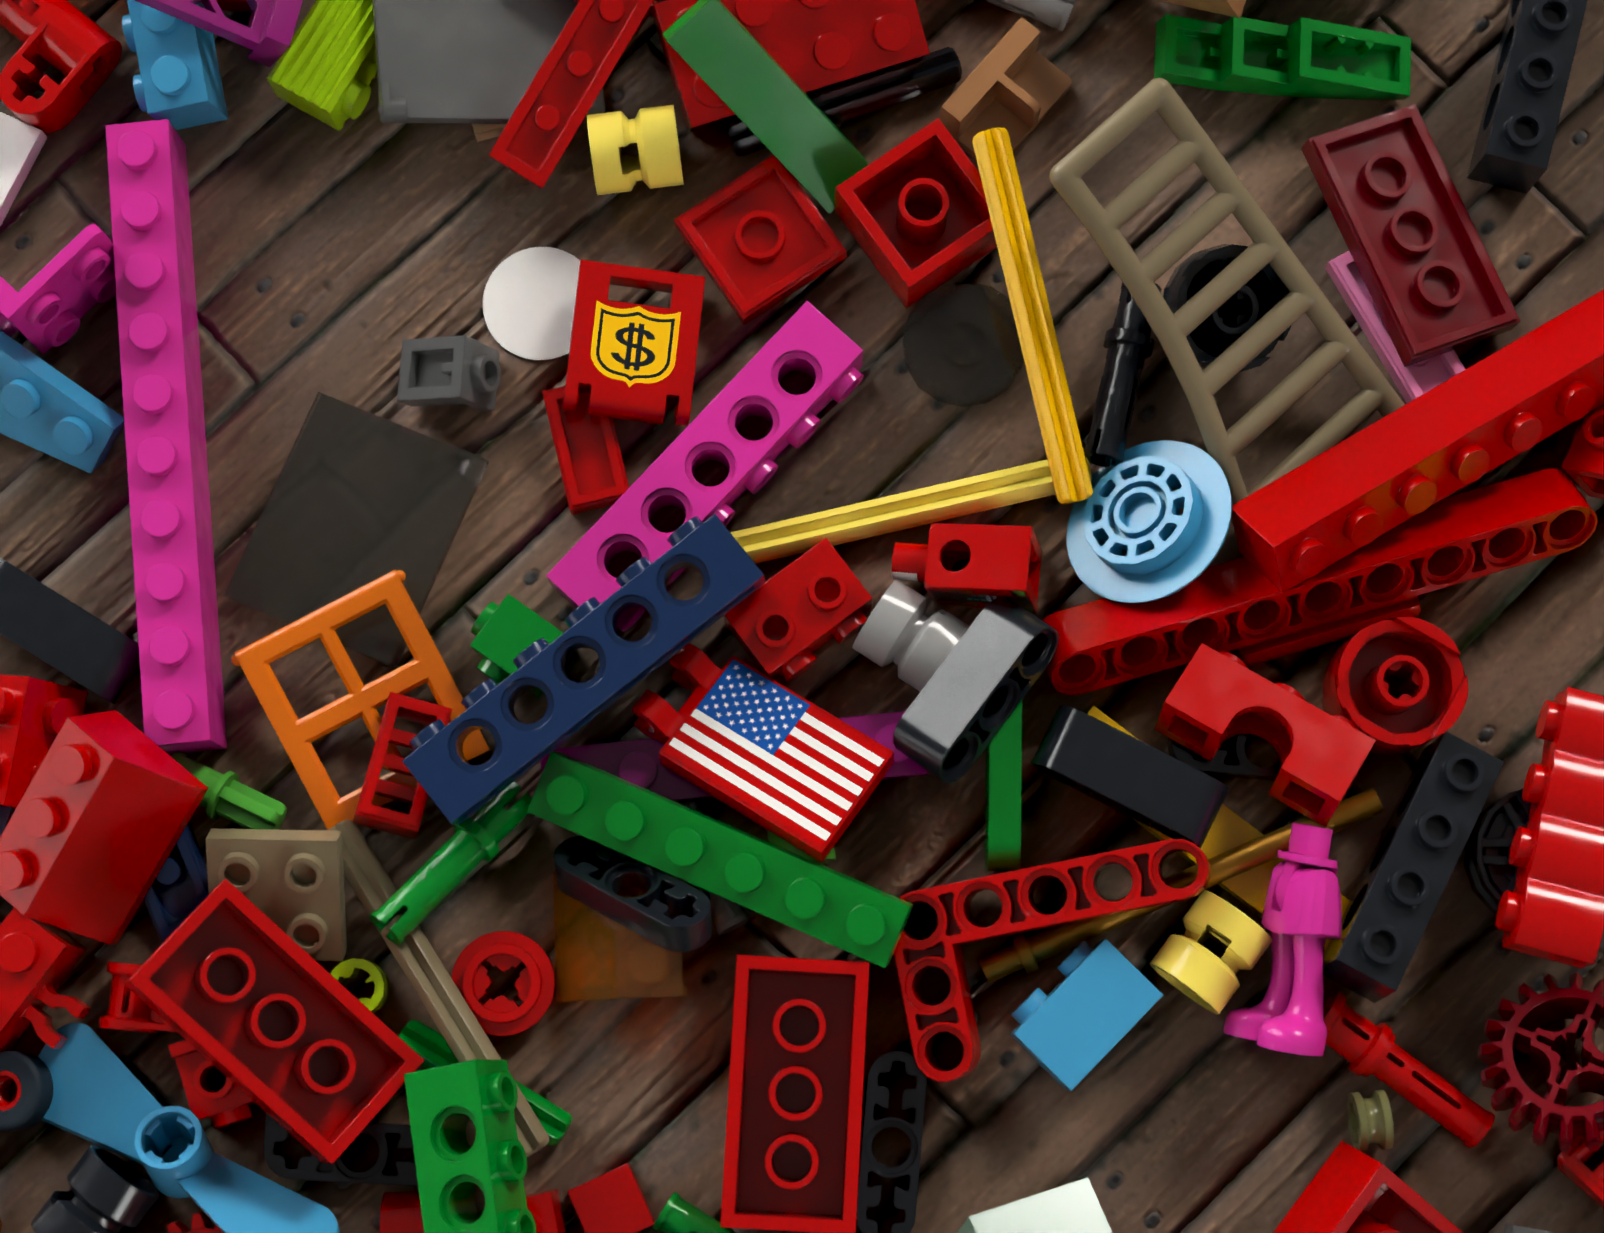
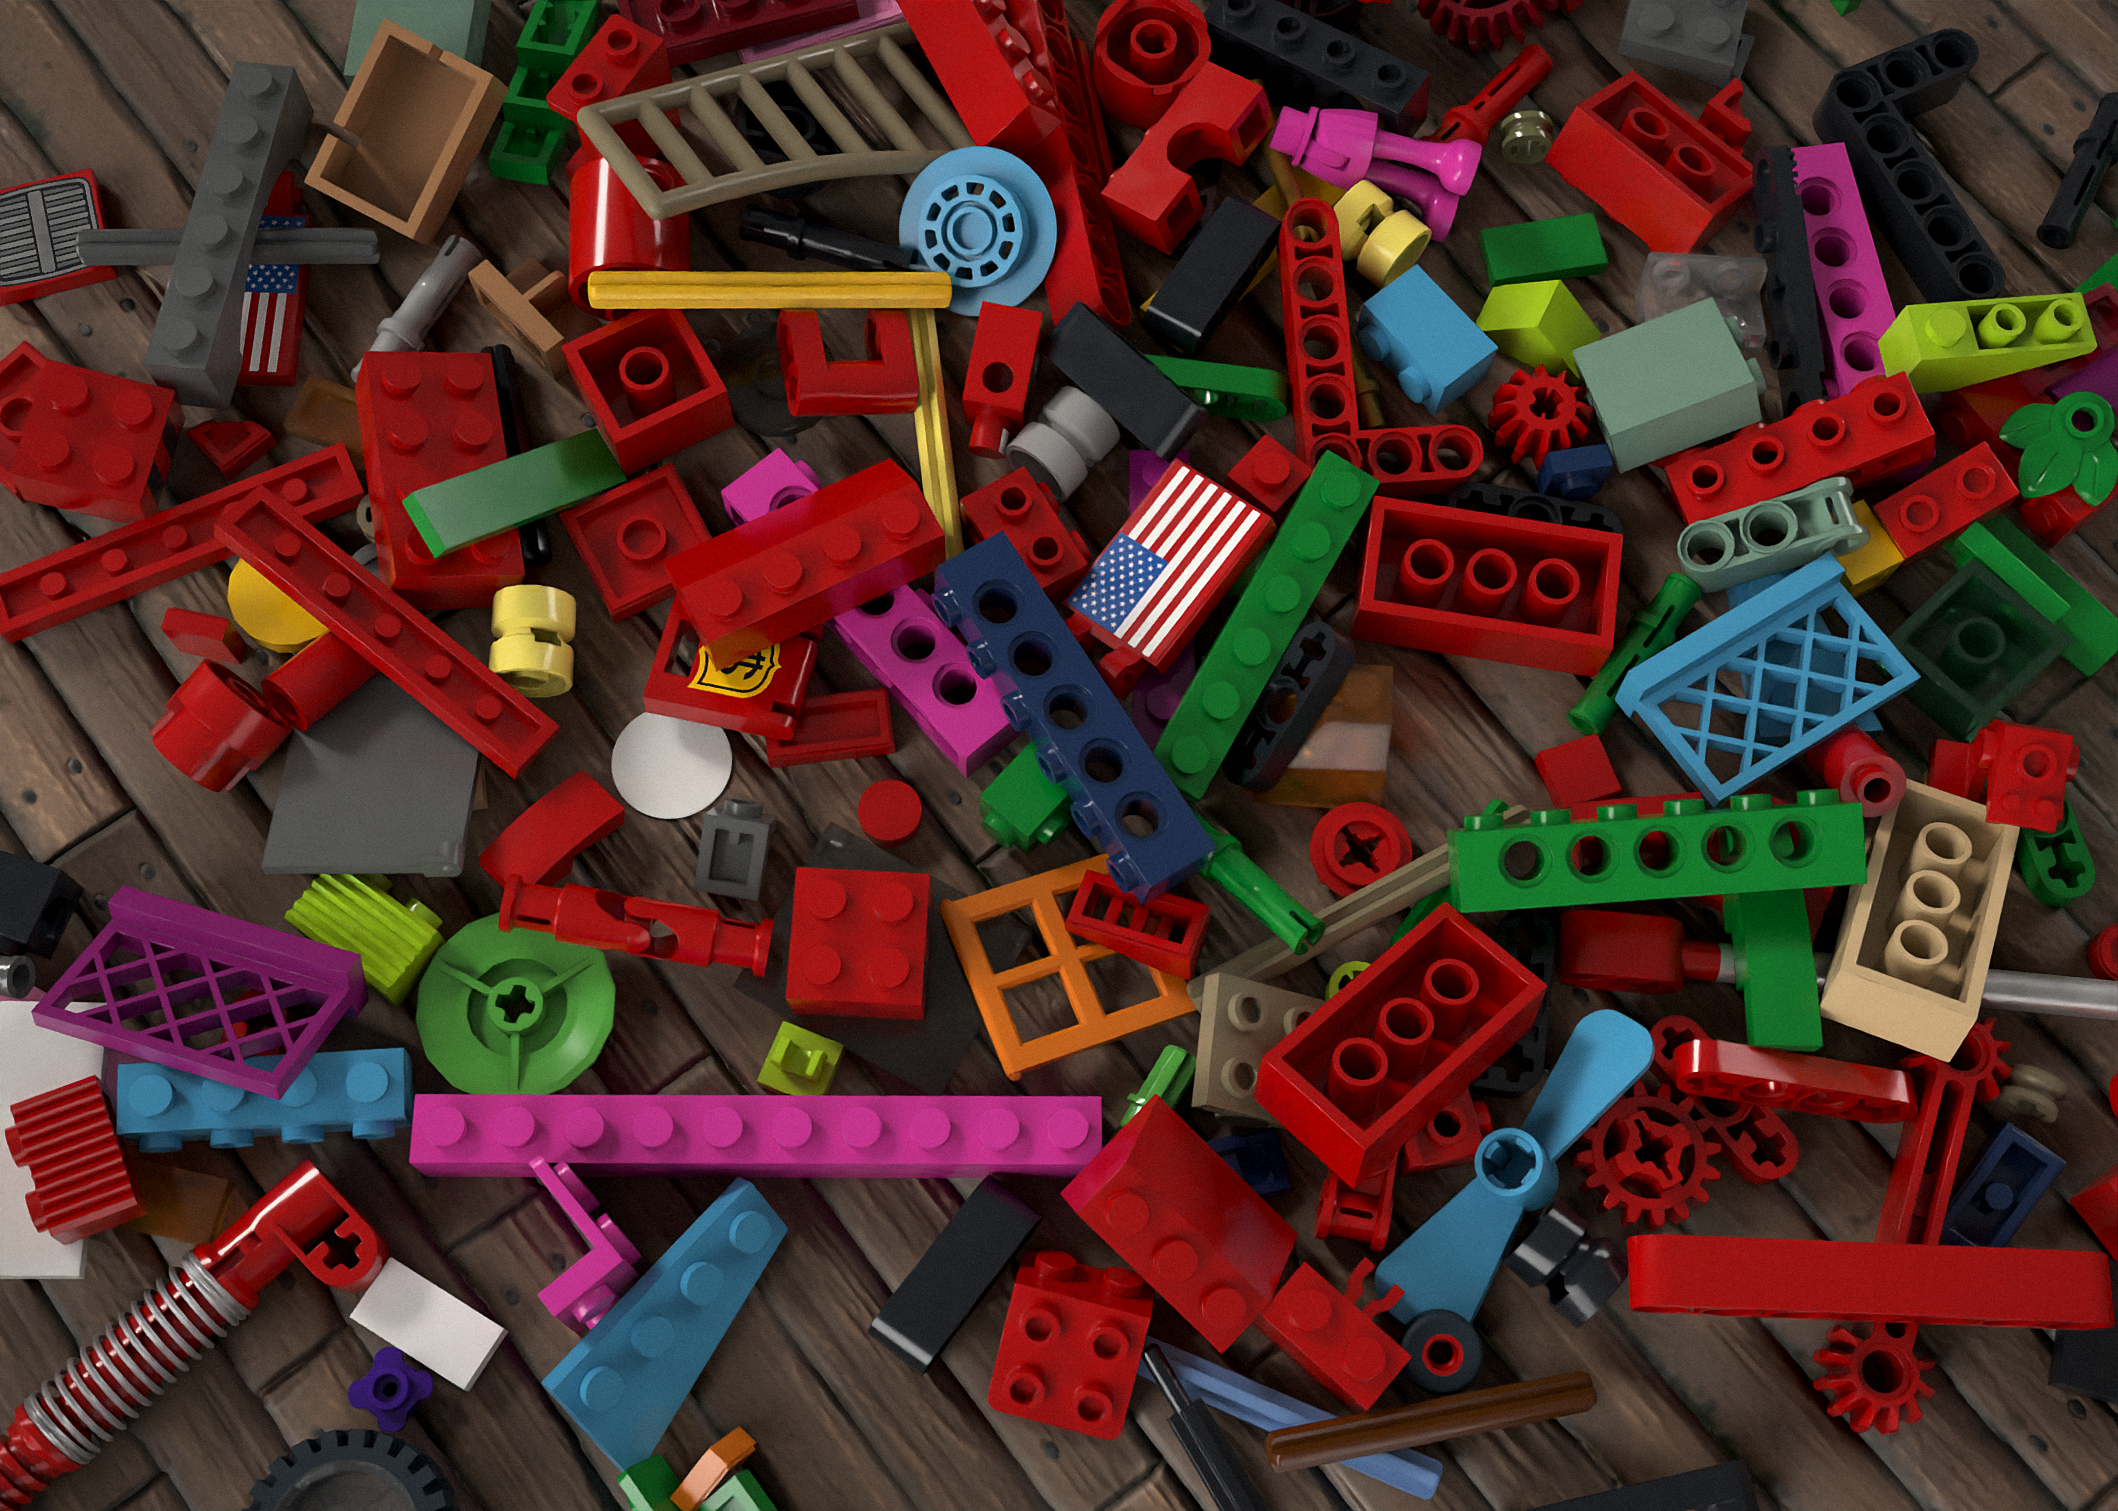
camera: 90 degrees left, 10 degrees down
none -> bright green piece [415,912,616,1095]
none -> red slope [479,769,625,889]
none -> red piece [498,873,775,978]
none -> red panel [546,14,681,182]
none -> red cylinder [568,148,691,322]
none -> red slope [662,458,946,672]
none -> lime tile [756,1021,846,1095]
none -> red connector [777,308,919,417]
none -> red brick [786,867,933,1021]
none -> red tile [858,779,922,847]
none -> red brick [1224,433,1313,540]
none -> lime slope [1475,279,1602,386]
none -> green tile [1477,212,1608,290]
none -> red gear [1487,363,1594,471]
none -> dark blue plate [1535,443,1613,501]

